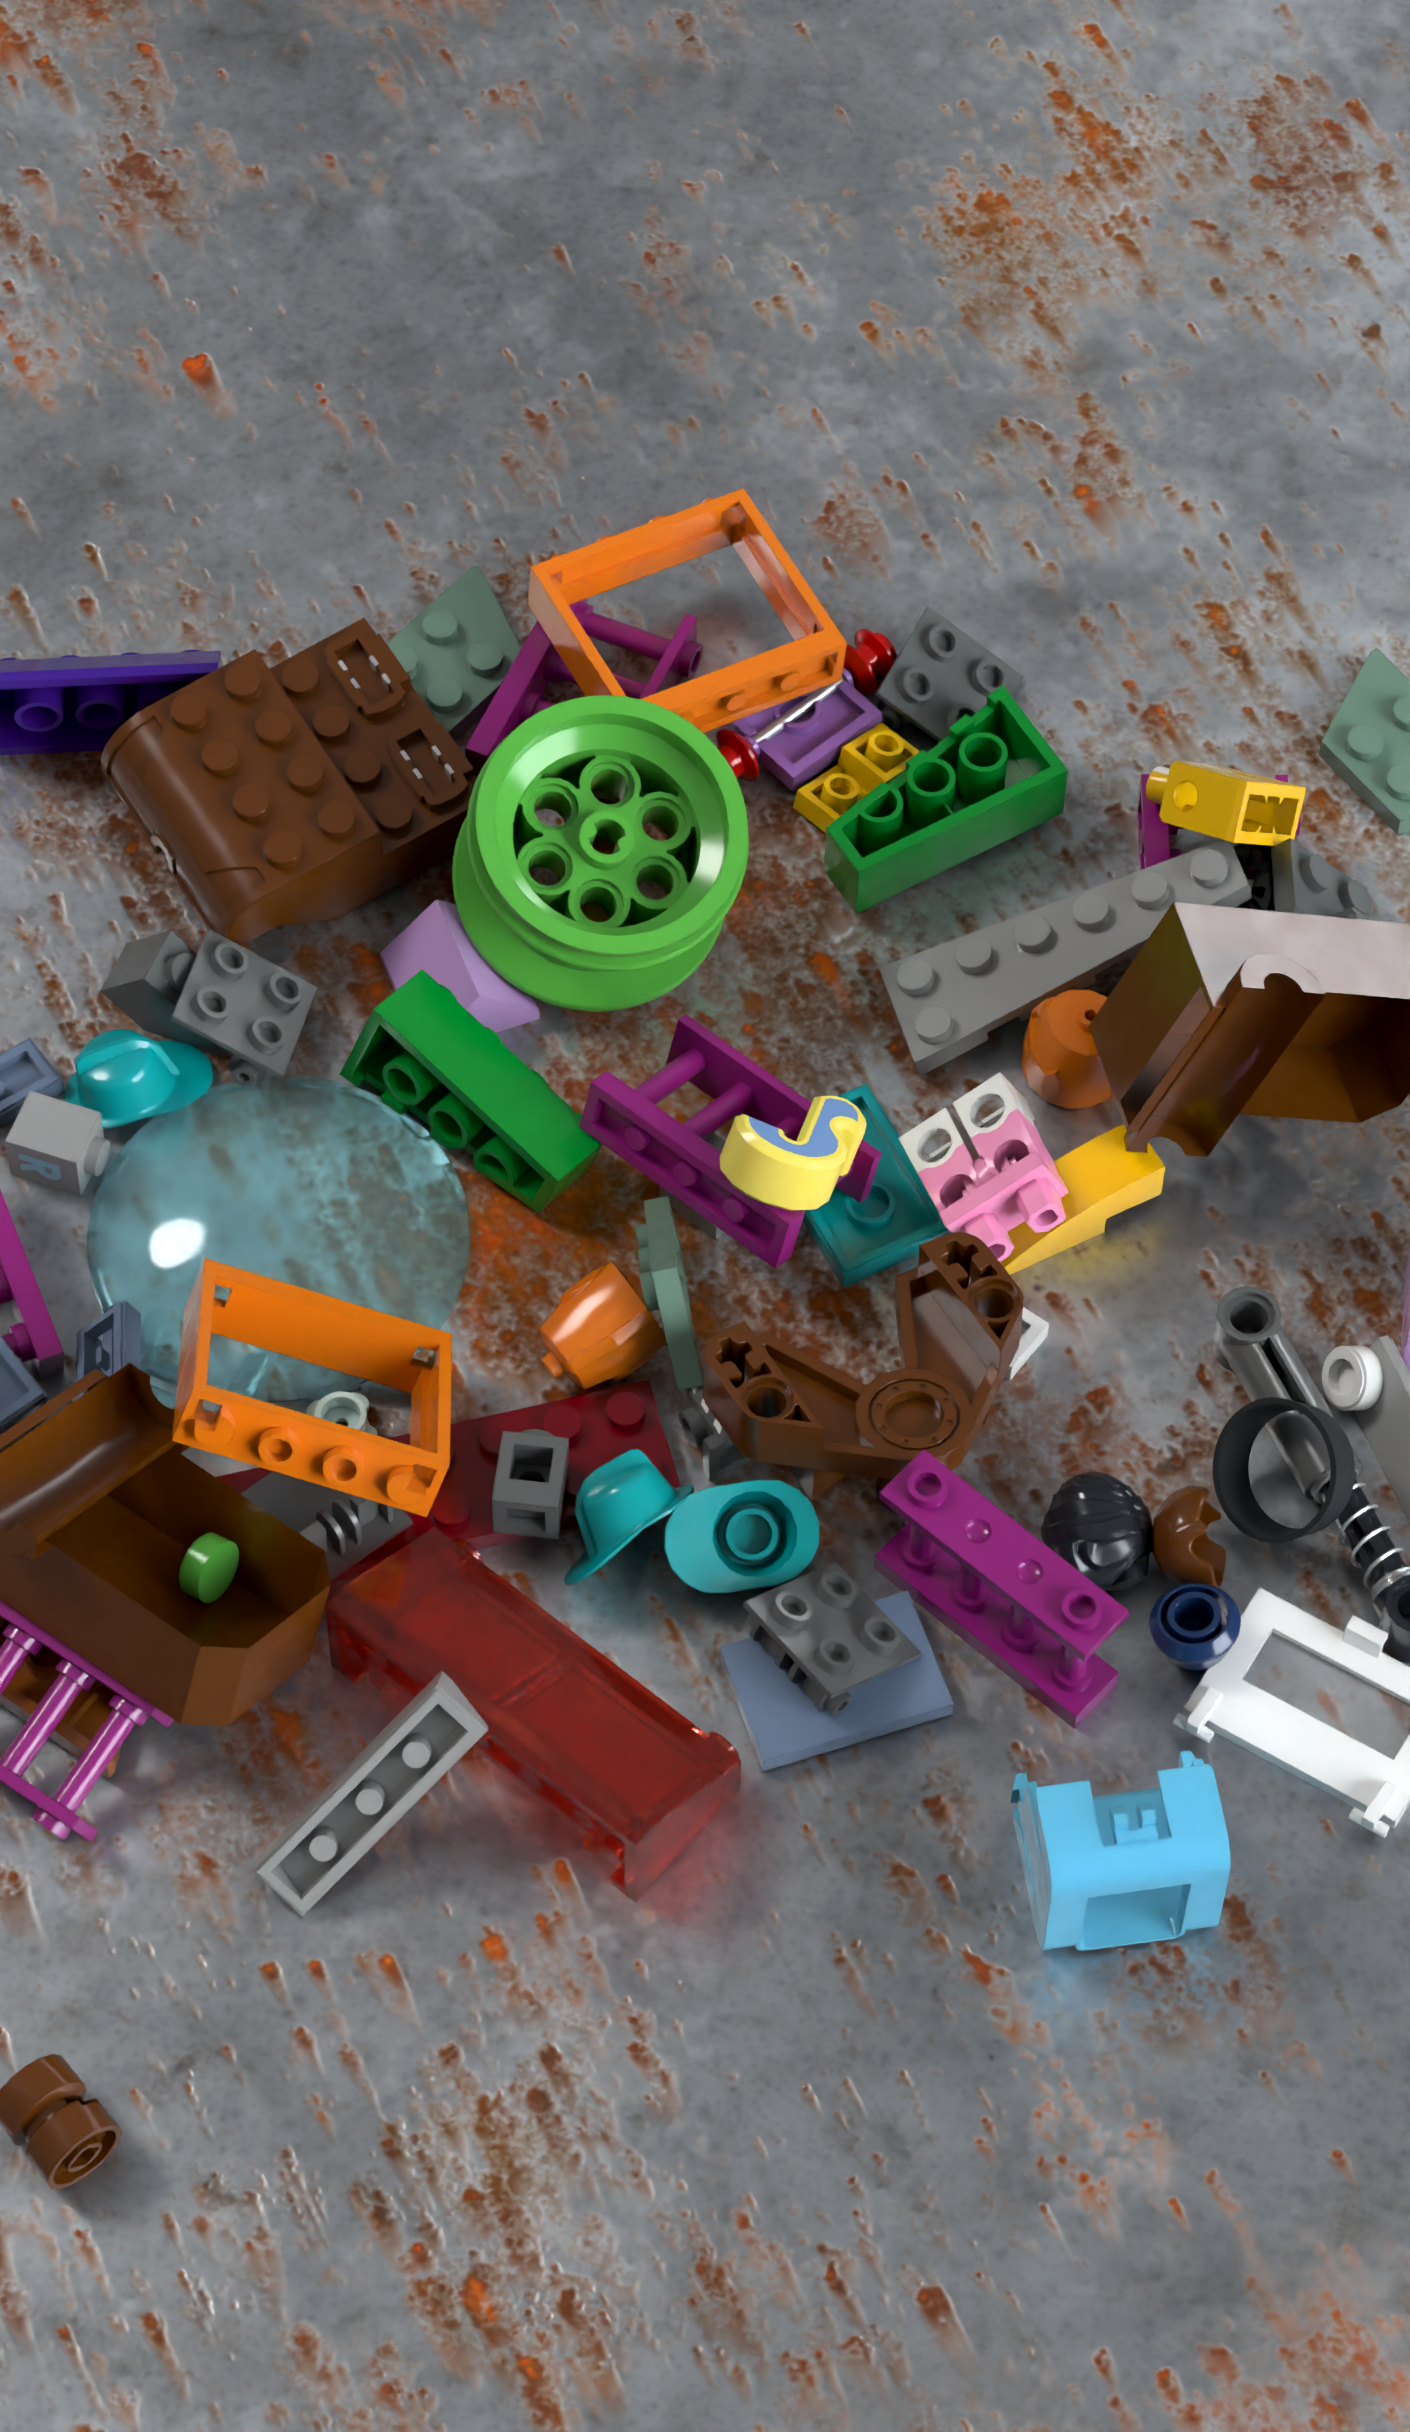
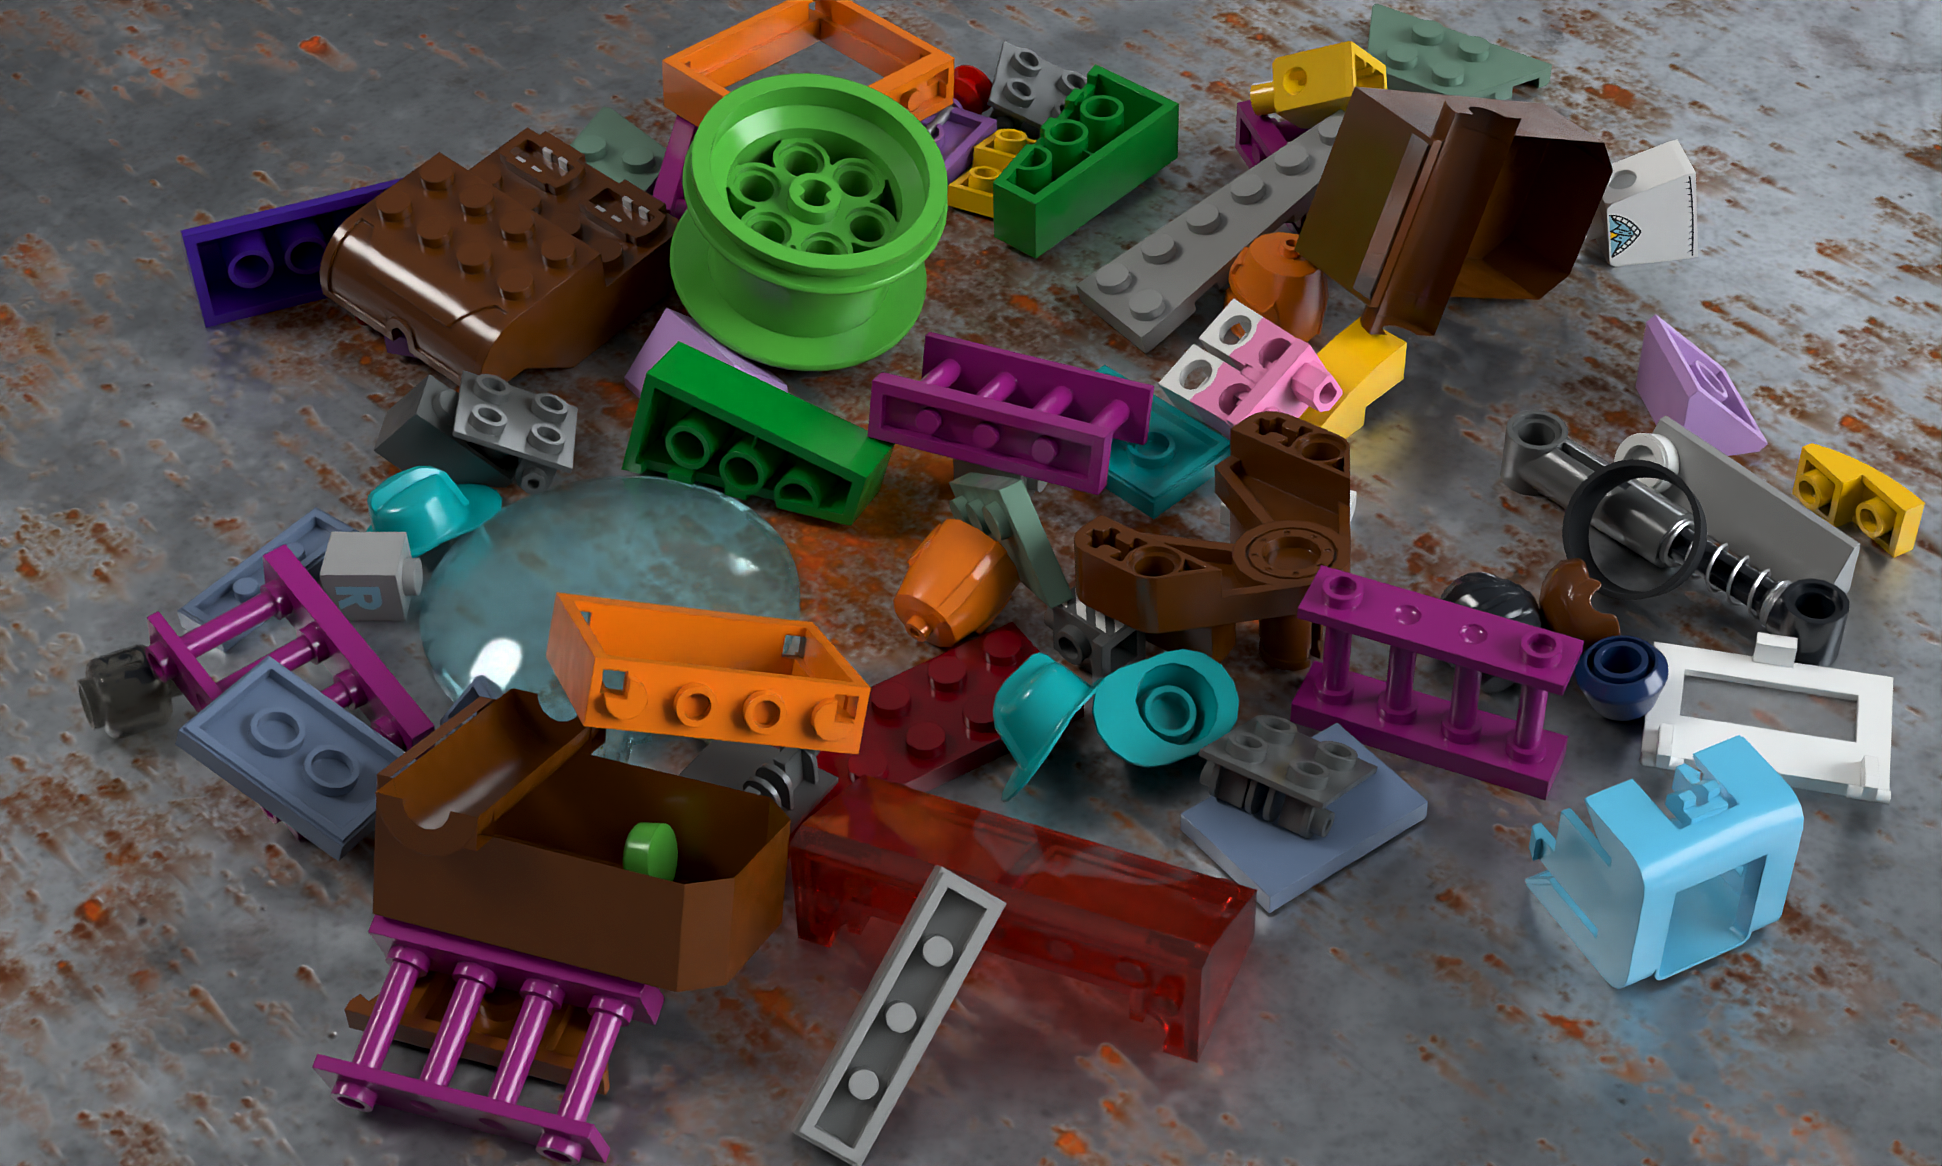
camera: 15 degrees left, 15 degrees down
dark grey brick [492,1429,569,1539] -> none
light yellow animal [720,1096,867,1211] -> none

